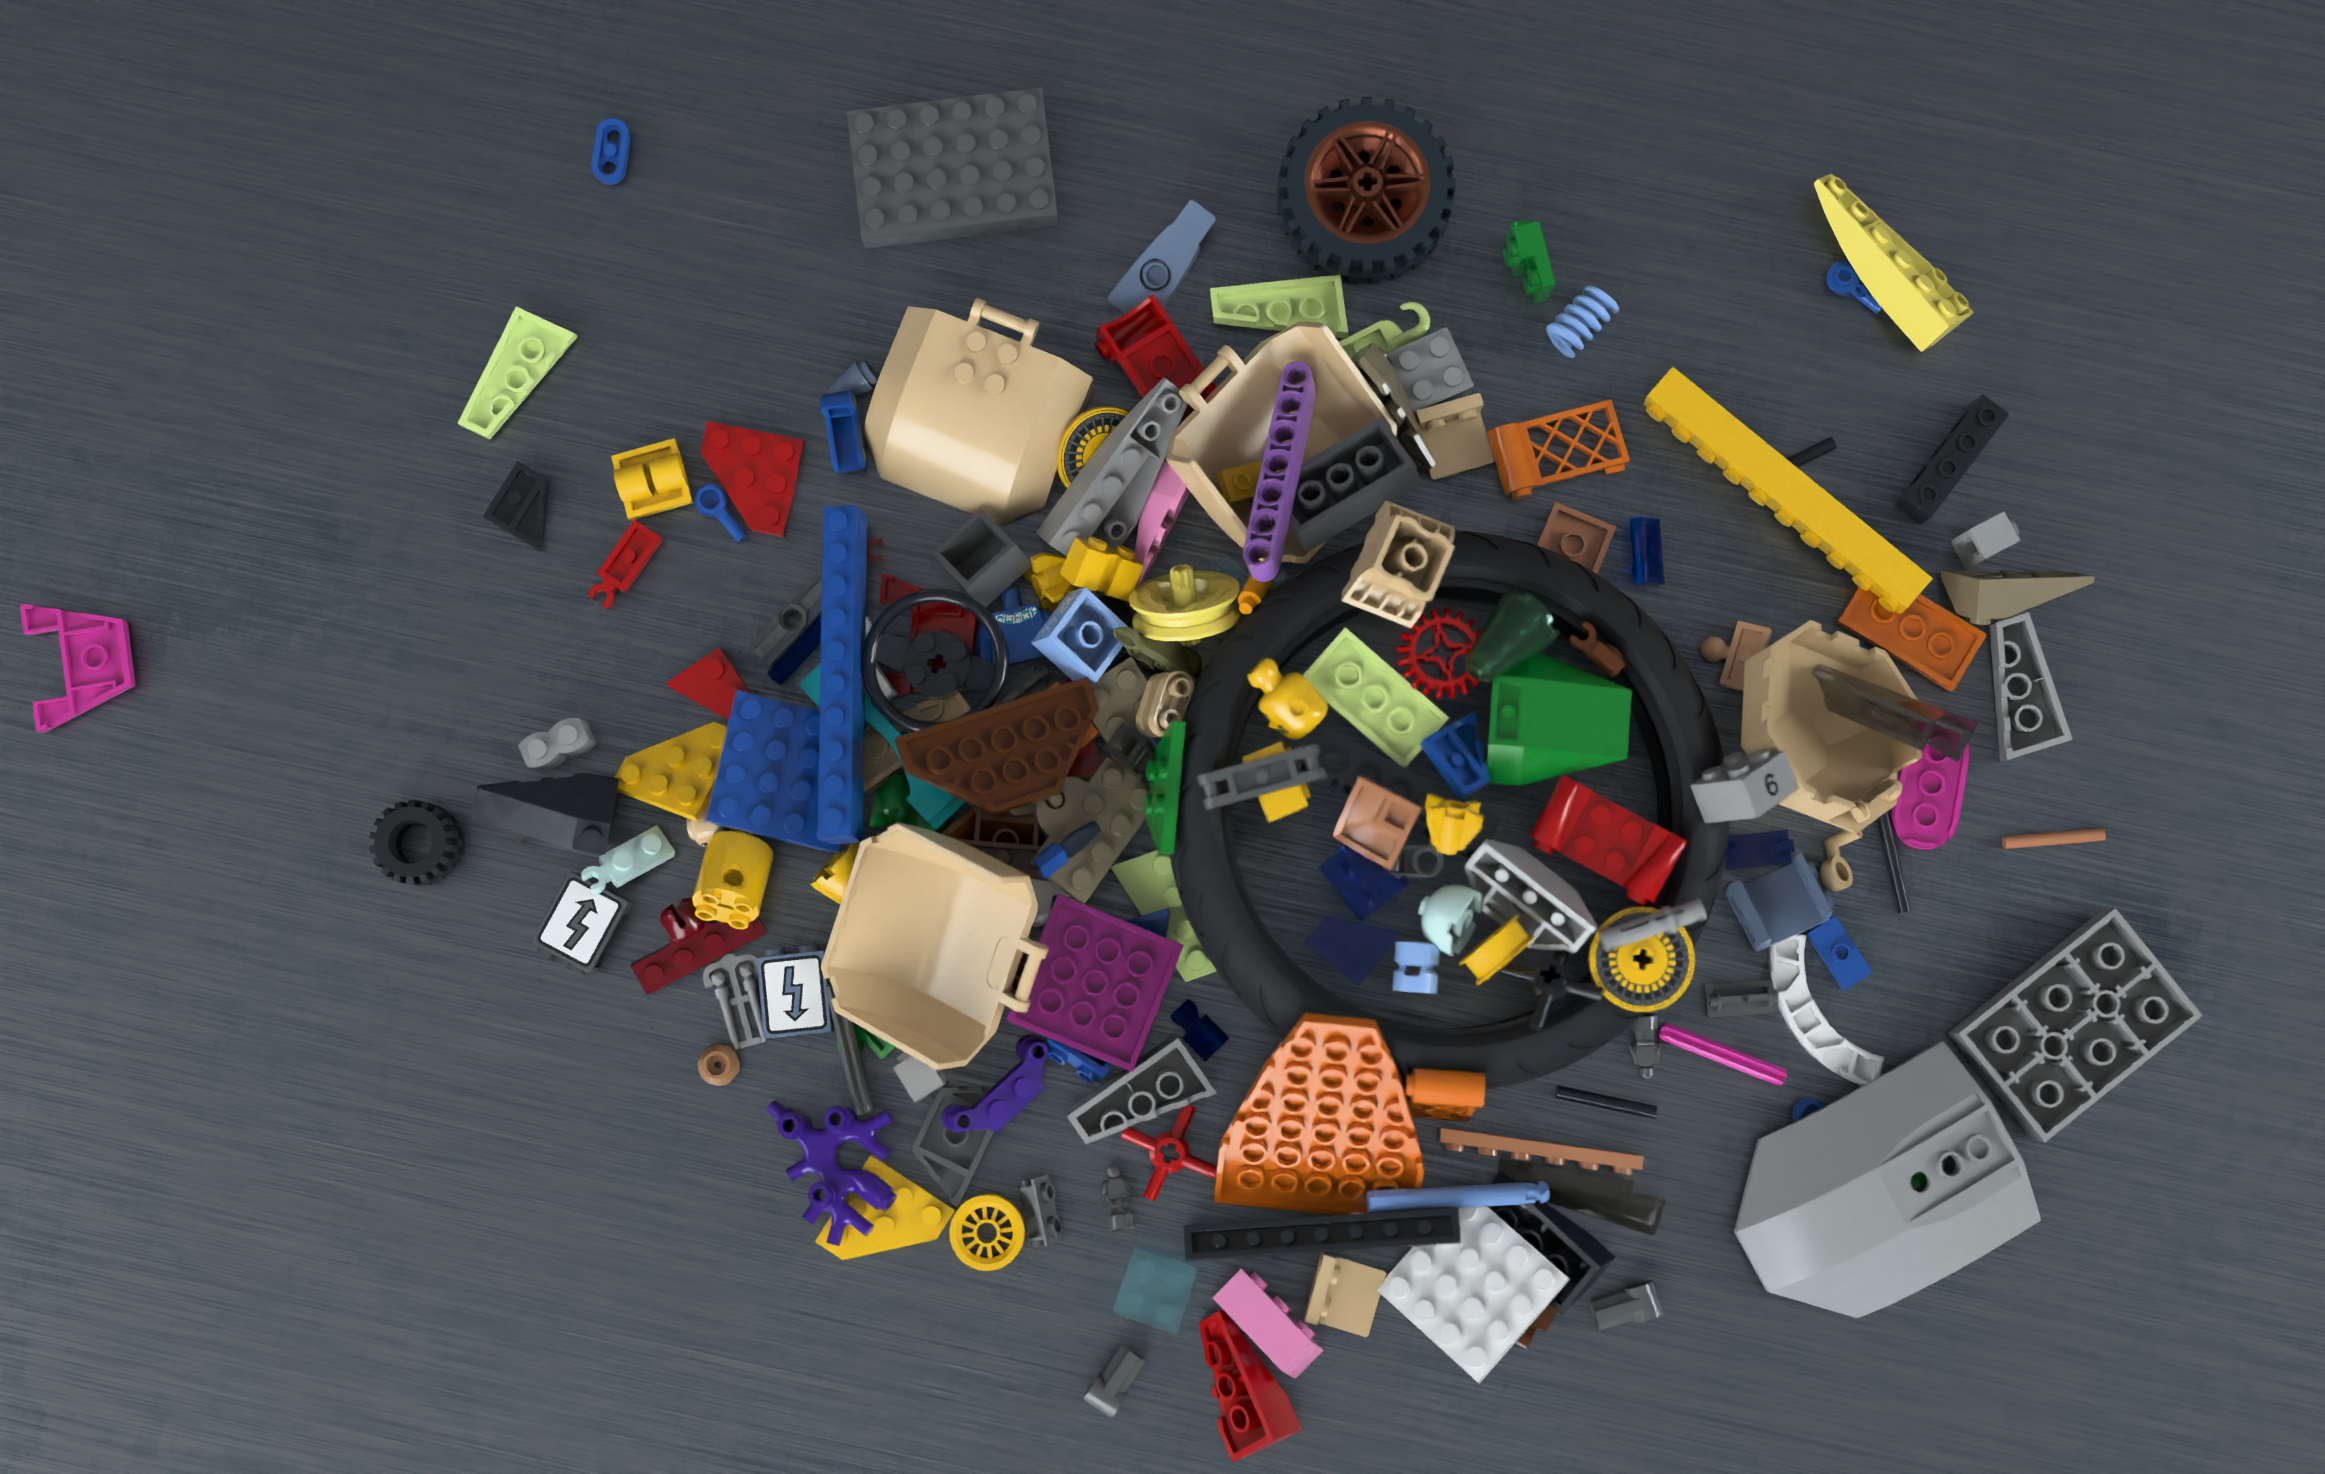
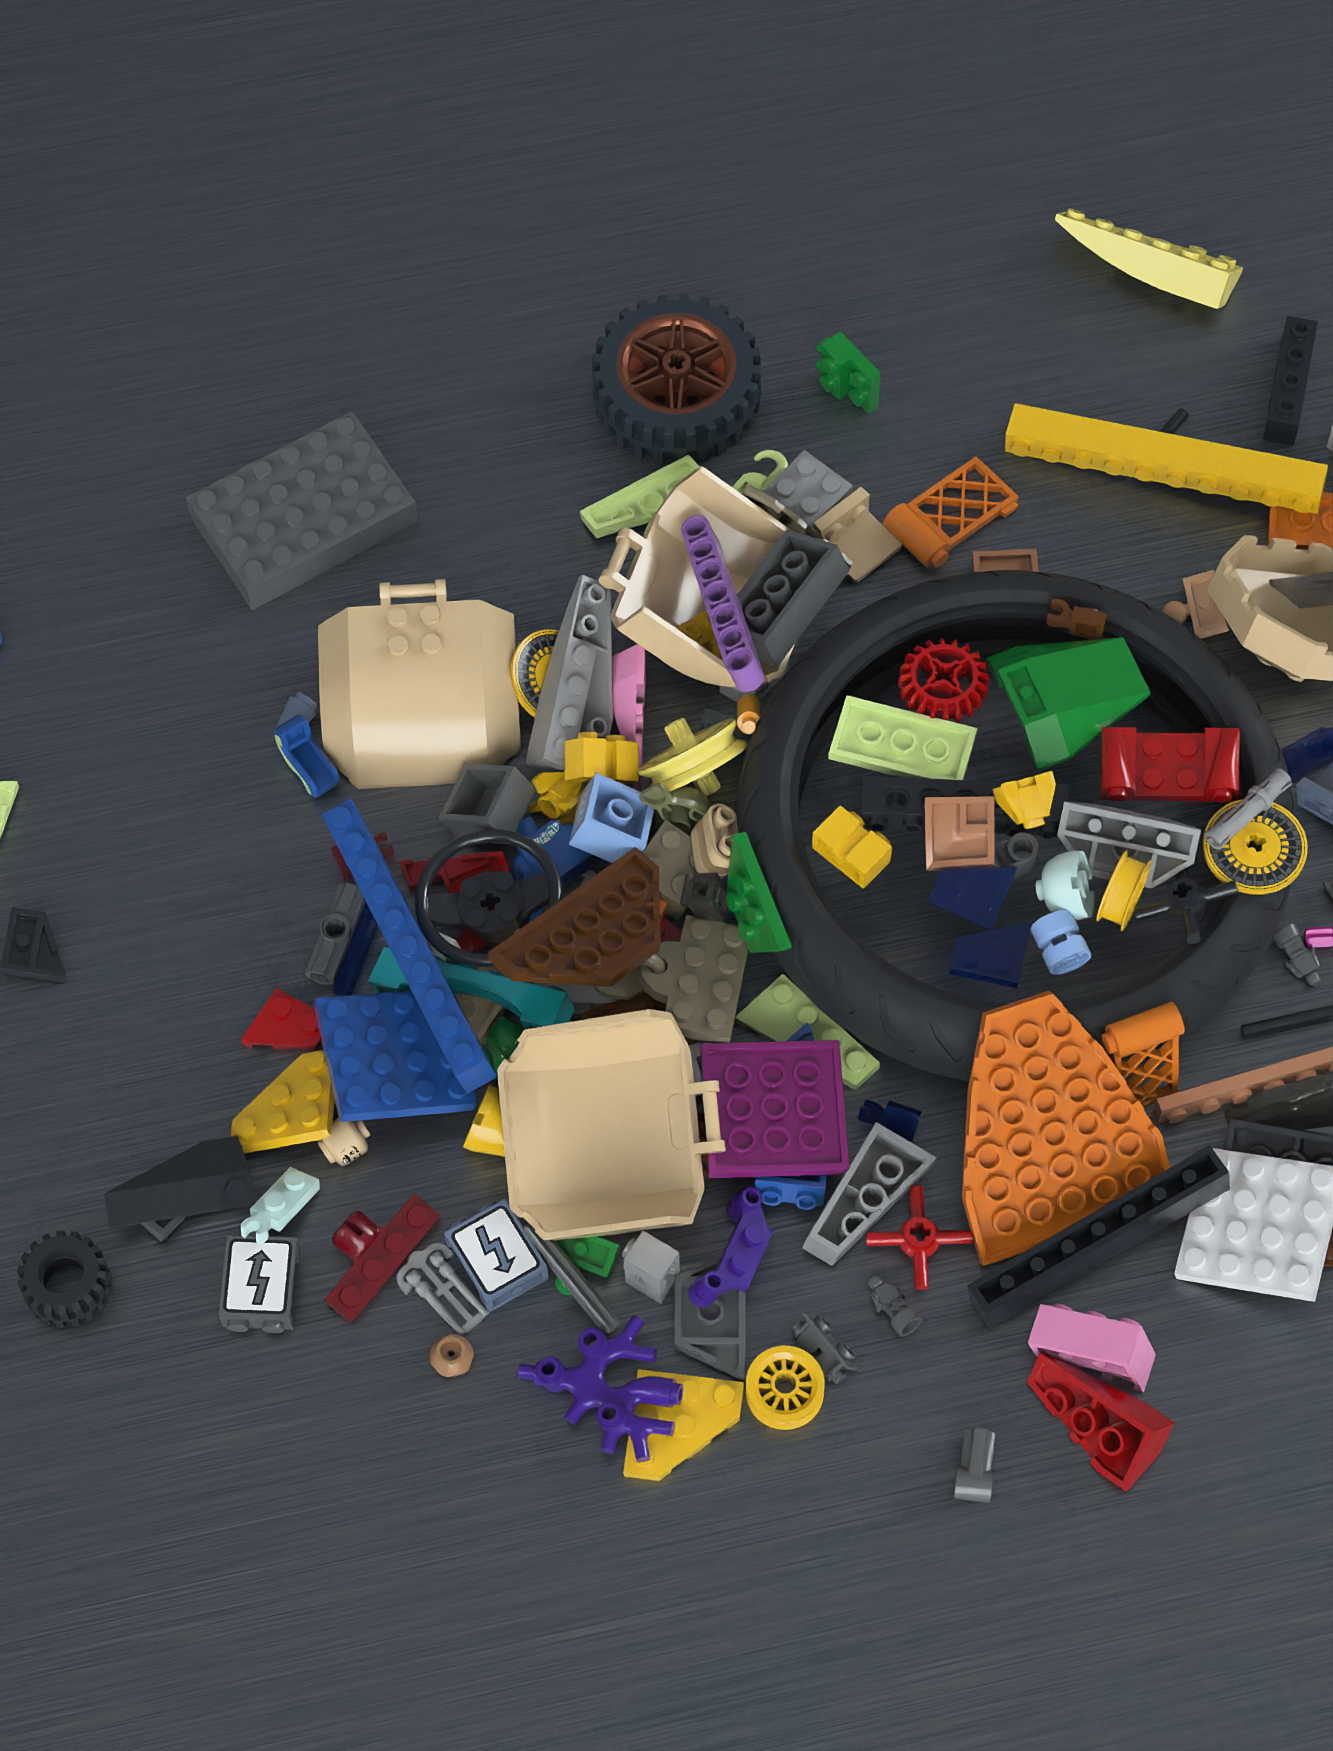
camera: 25 degrees left, 20 degrees down
light grey brick [518,717,597,771] -> none
red plate [588,520,663,610] -> none
yellow plate [611,438,694,521] -> none
yellow cylinder [692,831,774,929] -> none
blue plate [694,484,748,542] -> none
red plate [700,421,805,538] -> none
piece [1033,820,1101,879] -> none
red piece [1094,294,1216,425] -> none
sand blue piece [1107,200,1216,314] -> none
clear light blue plate [1113,1247,1198,1335] -> none
dark grey plate [1197,744,1327,811] -> none
yellow piece [1247,658,1328,740] -> none
tan bracket [1302,1252,1386,1337] -> none
tan slope [1342,501,1455,628] -> none
medium blue piece [1366,1181,1549,1213] -> none
blue wing [1420,712,1490,801] -> none
clear green cone [1465,589,1559,682] -> none
light blue piece [1546,285,1619,358] -> none
clear blue plate [1629,516,1665,586] -> none
light grey brick [1690,749,1799,823] -> none
blue plate [1826,261,1882,314] -> none

